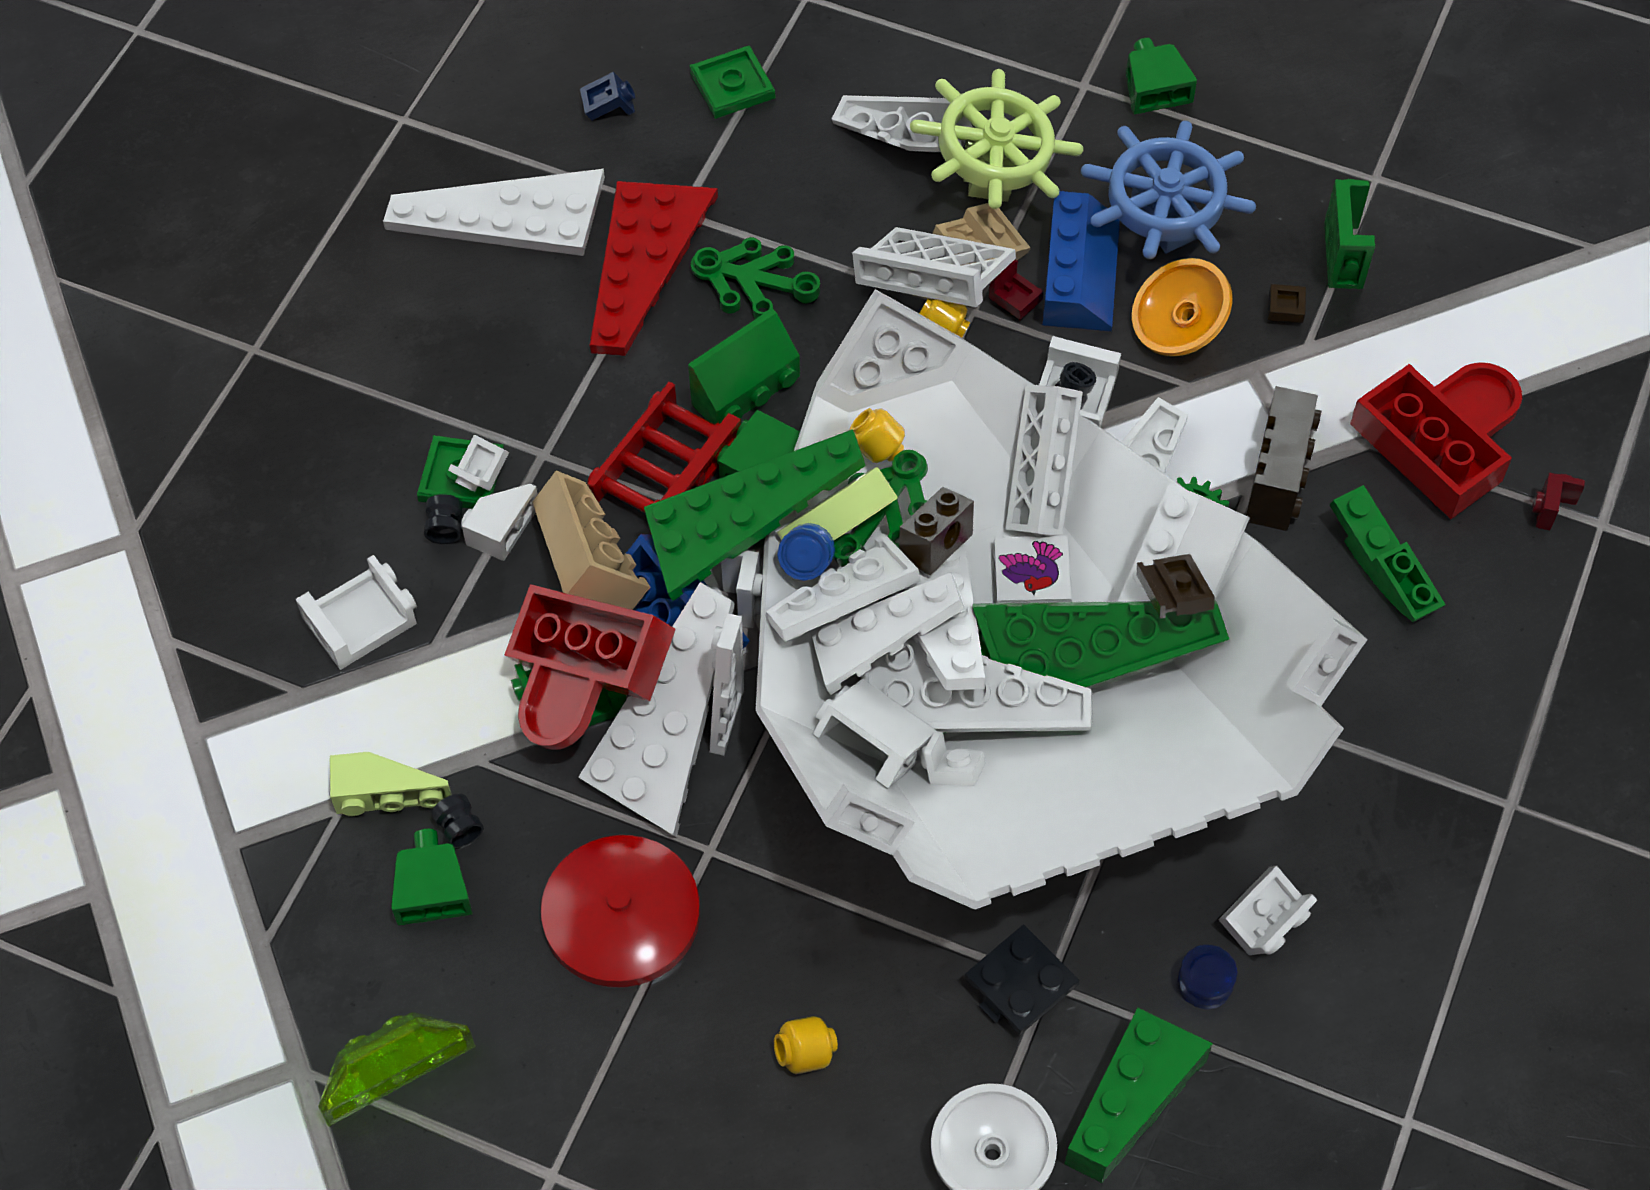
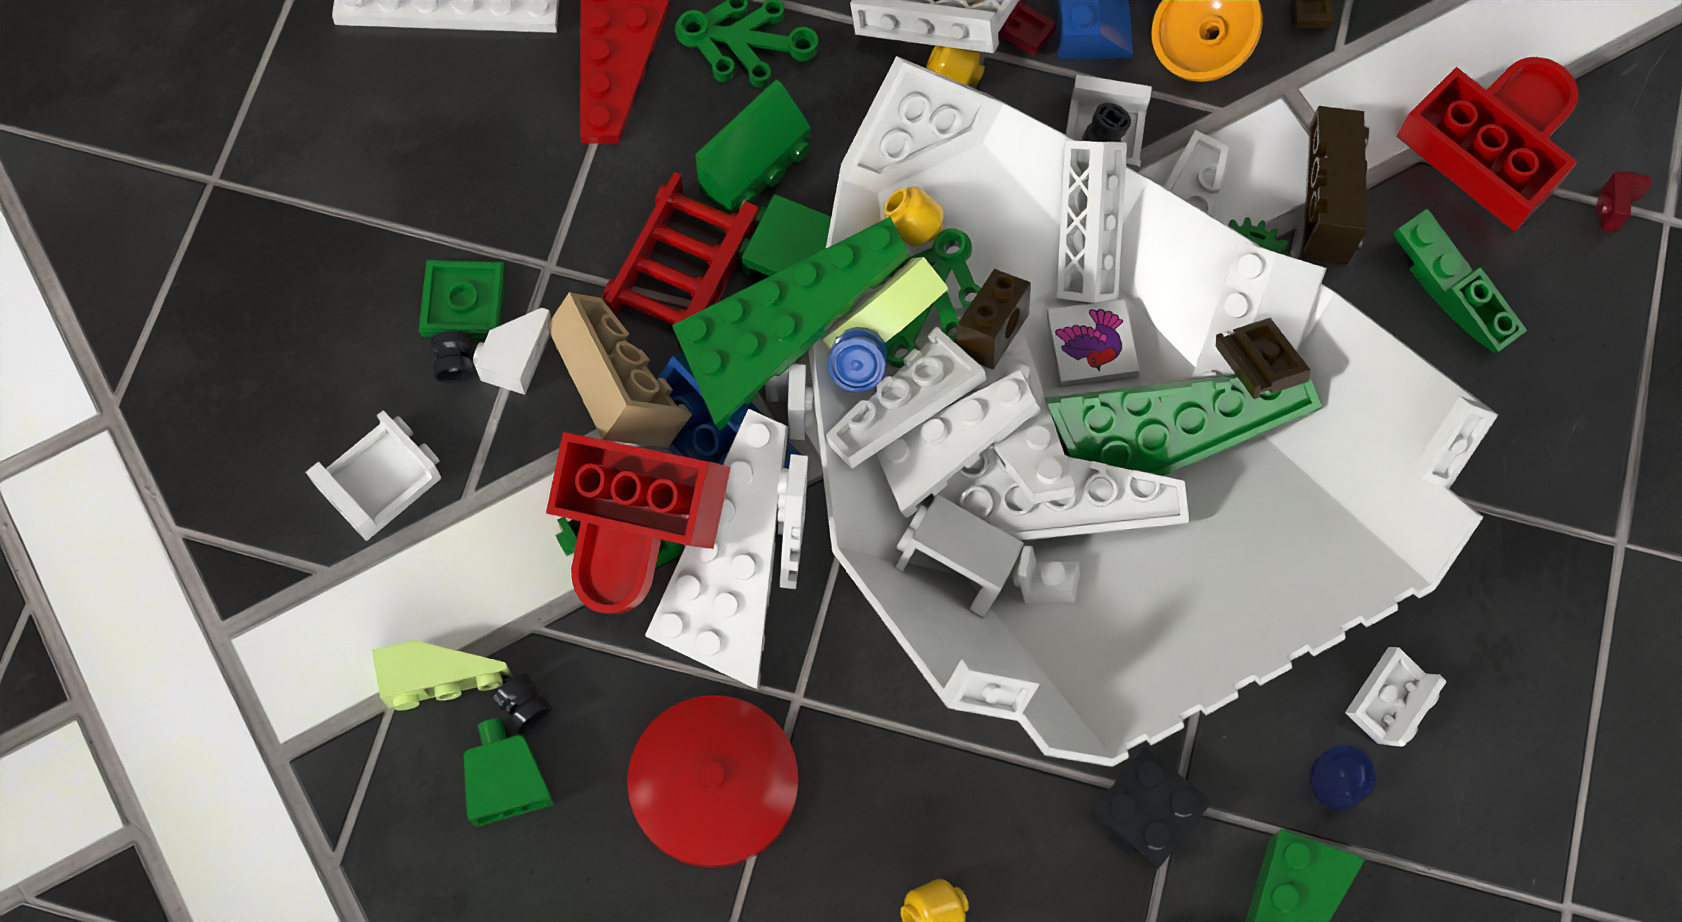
camera: 10 degrees left, 10 degrees up
white bracket [448,435,509,492] -> none

